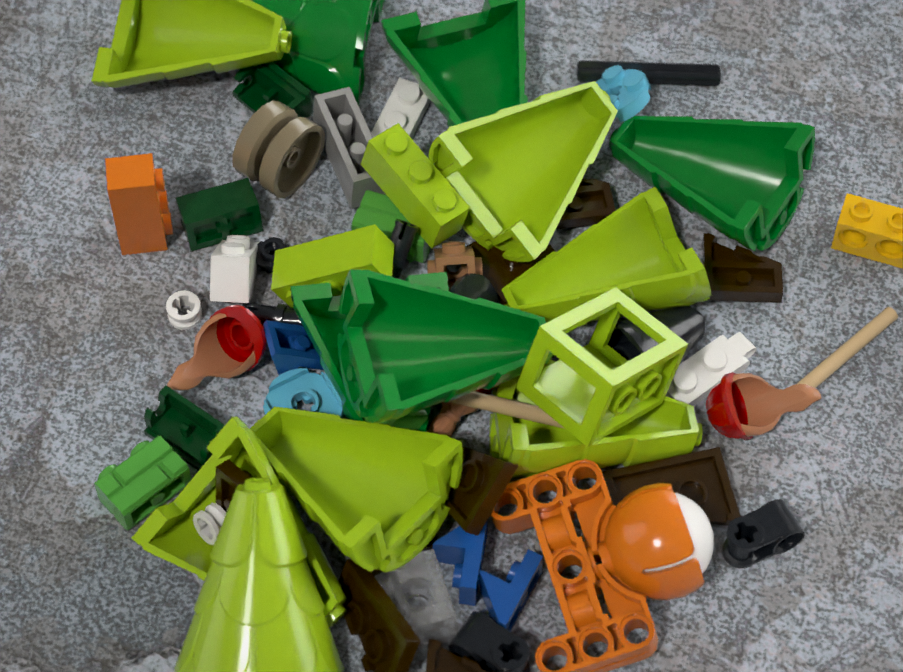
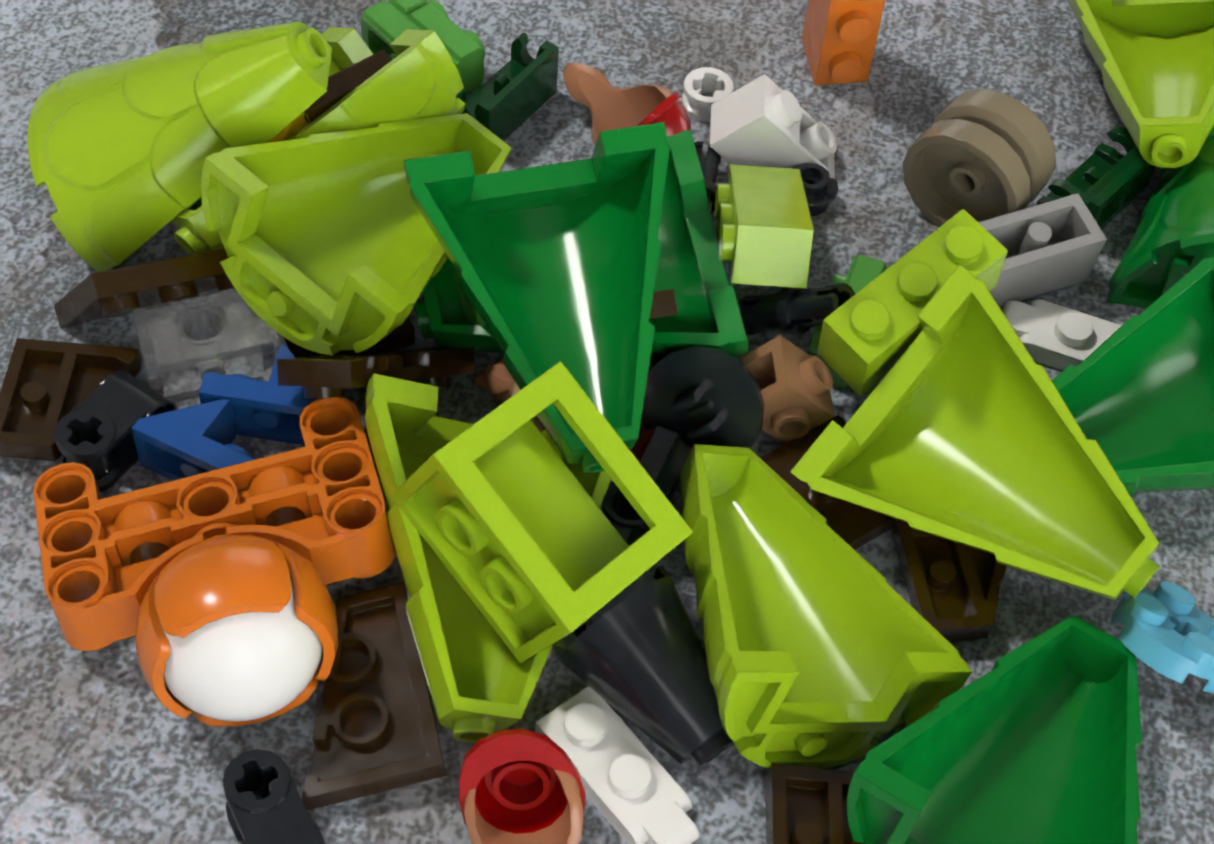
camera: 85 degrees right, 5 degrees down
dark green hinge [175,178,264,252] -> none

